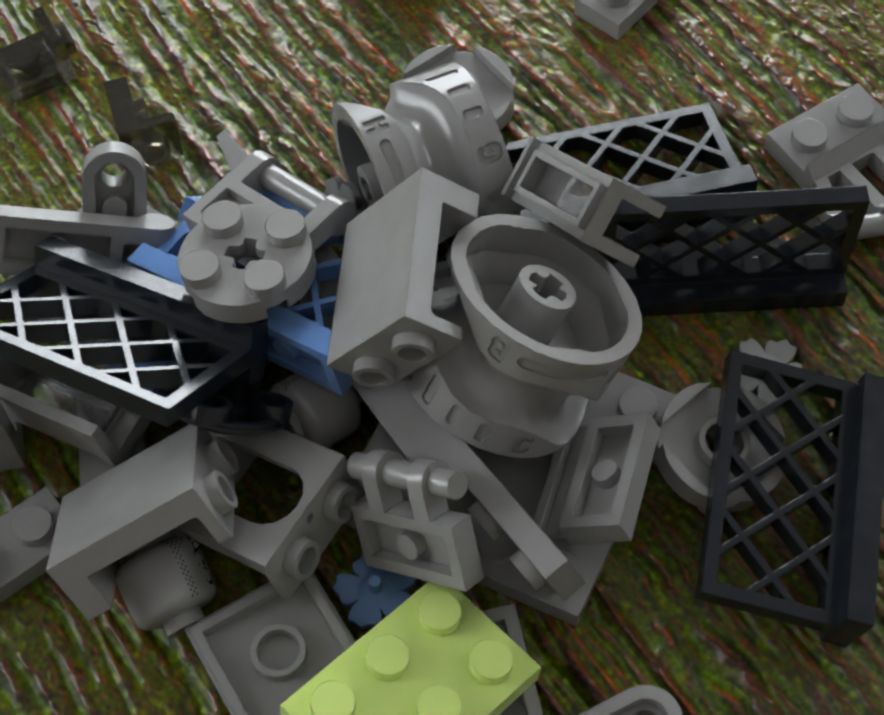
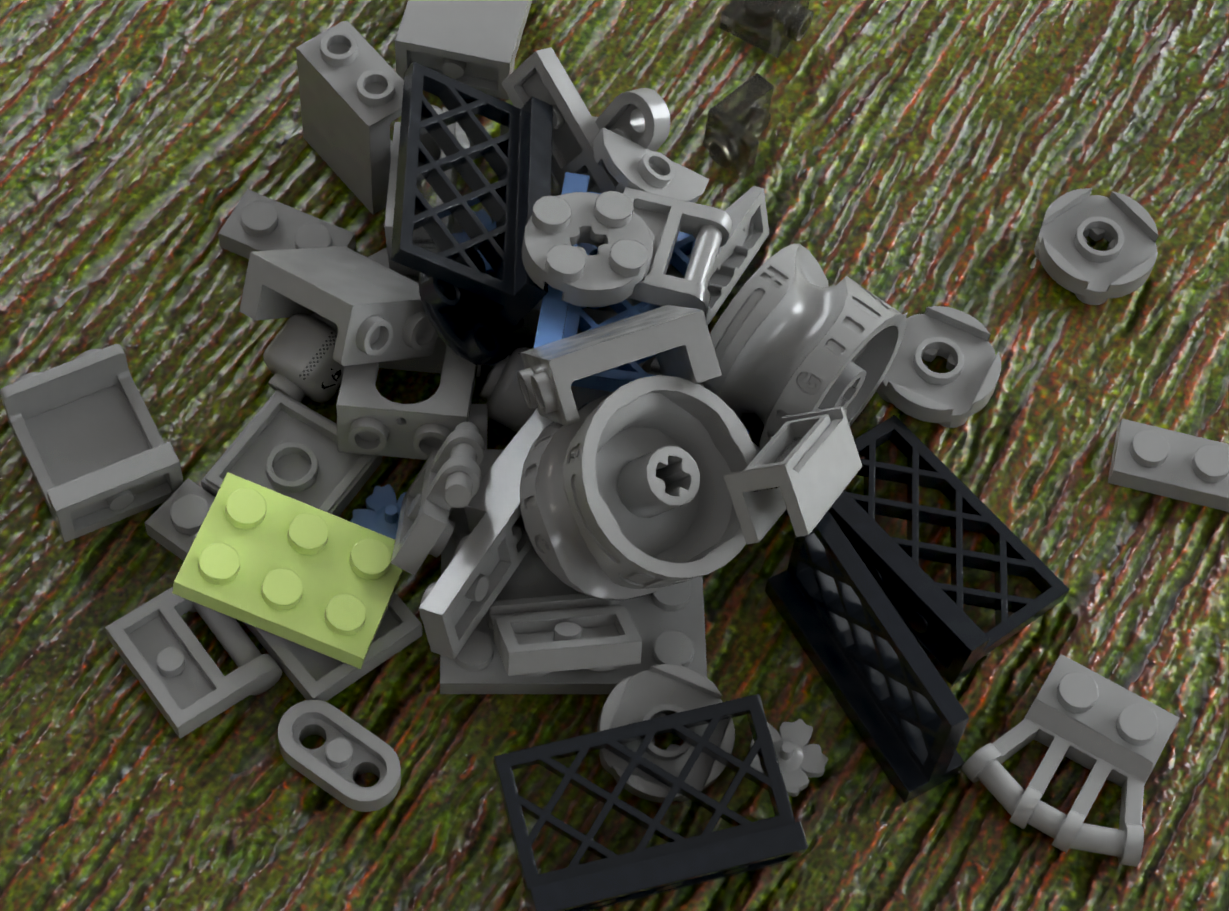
camera: 55 degrees right, 0 degrees up
none -> light grey plate [593,127,709,203]

